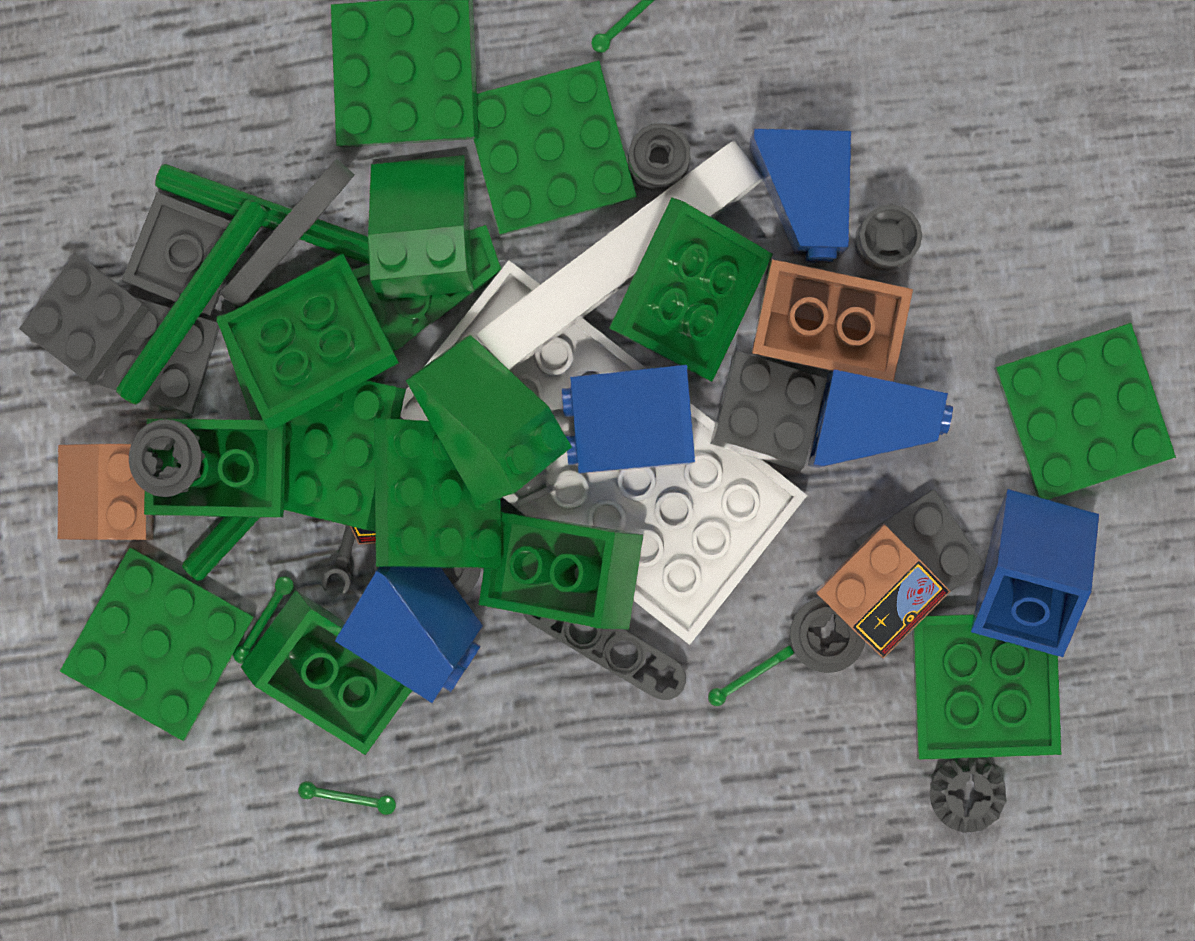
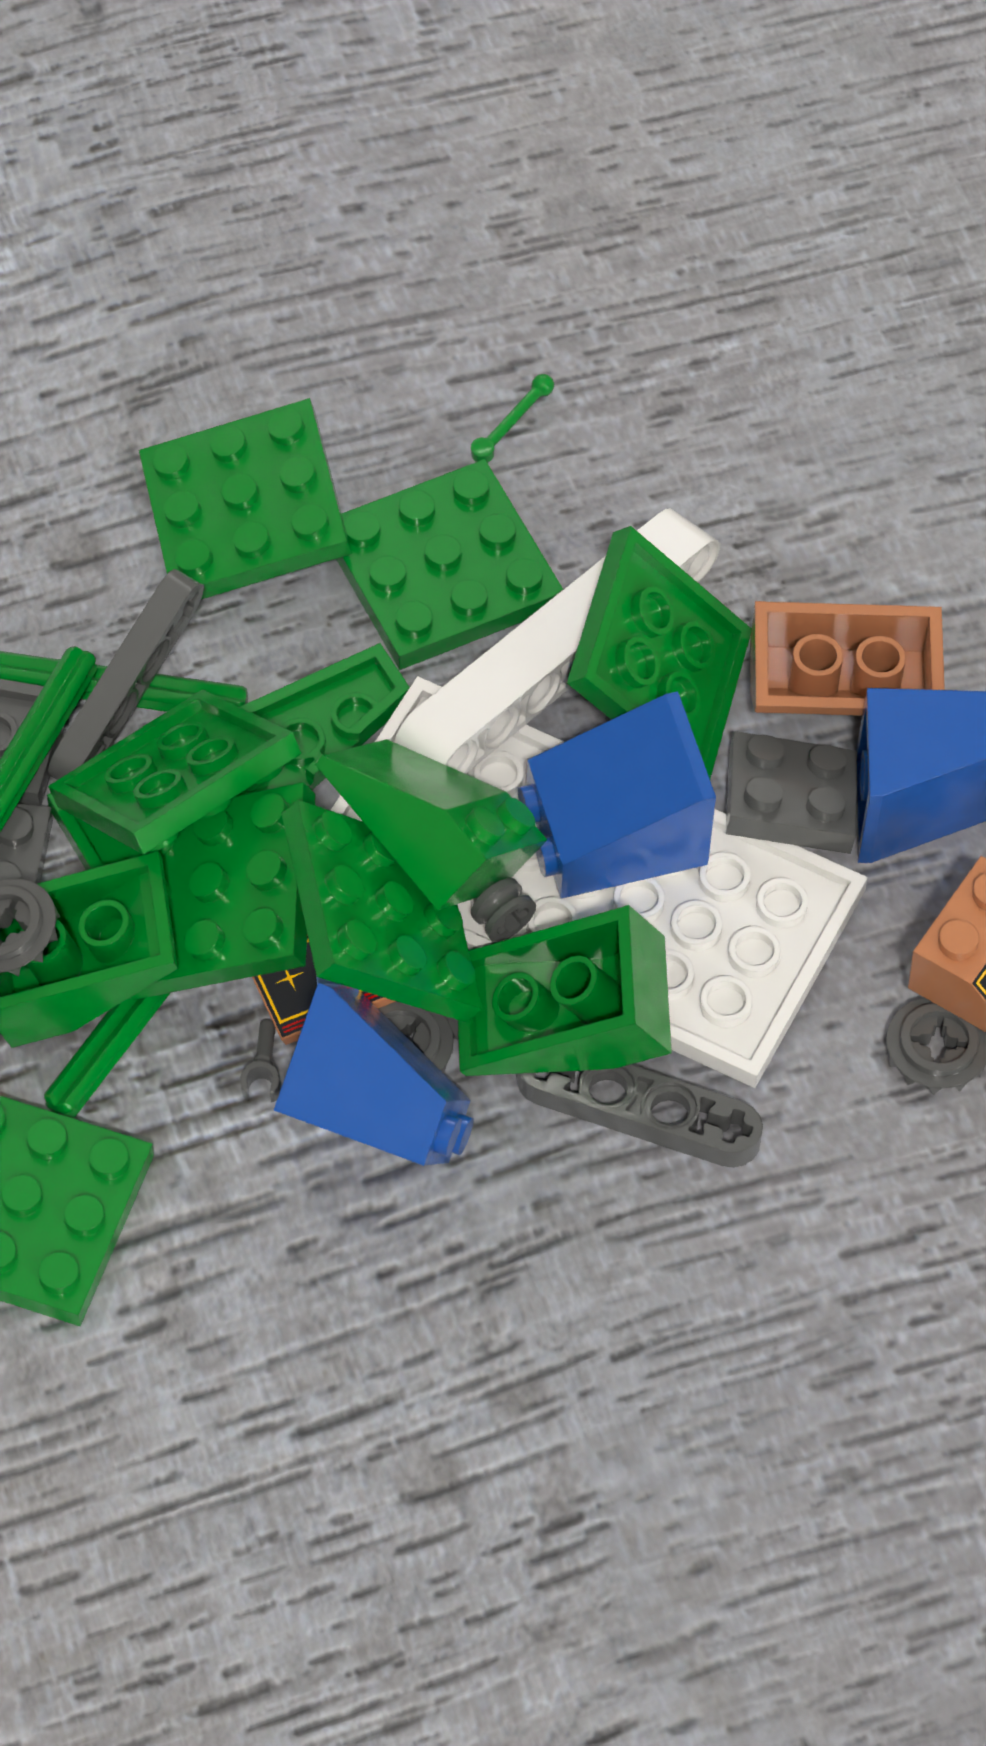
camera: 10 degrees left, 30 degrees down
green hinge [233,576,294,664] -> none
green slope [241,590,412,755] -> none
green hinge [298,781,396,815] -> none
green slope [368,155,474,300] -> none
dark grey wheel [628,123,691,192] -> none
green hinge [708,645,795,706] -> none
blue slope [750,129,851,263] -> none
dark grey wheel [855,204,922,272] -> none

